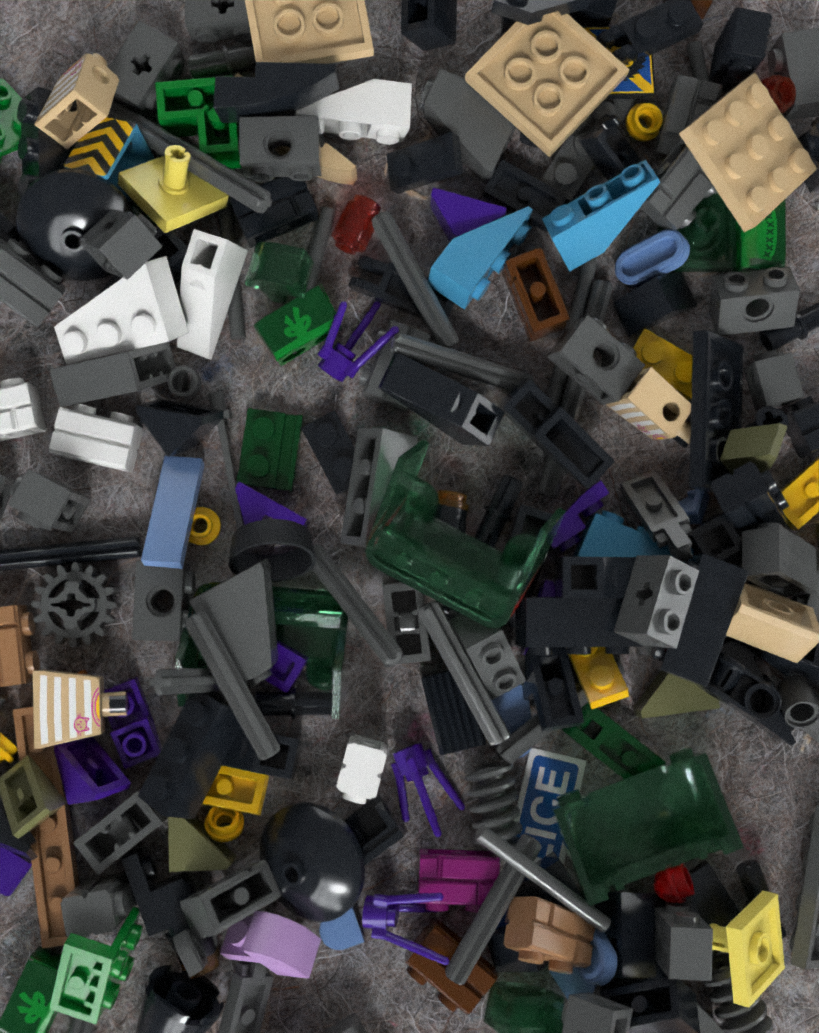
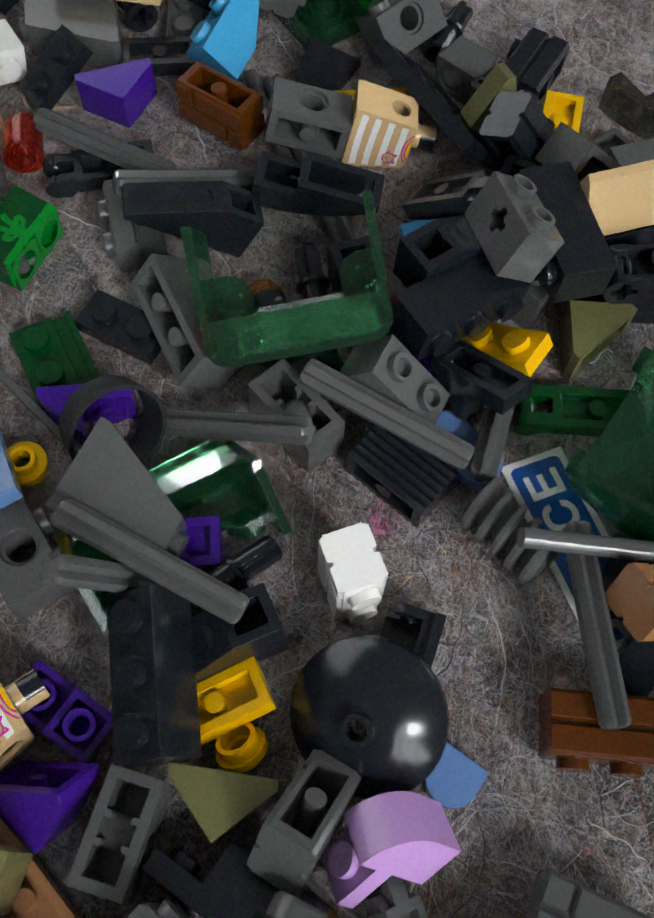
camera: 30 degrees left, 20 degrees down
dark purple plant [317,301,399,383] -> none
dark purple plant [362,893,450,965] -> none
dark purple plant [390,742,465,837] -> none
magenta brick [418,848,500,913] -> none
dark azure slope [428,207,533,310] -> none
dark purple slope [549,480,609,552] -> none
medium blue tile [615,229,690,288] -> none

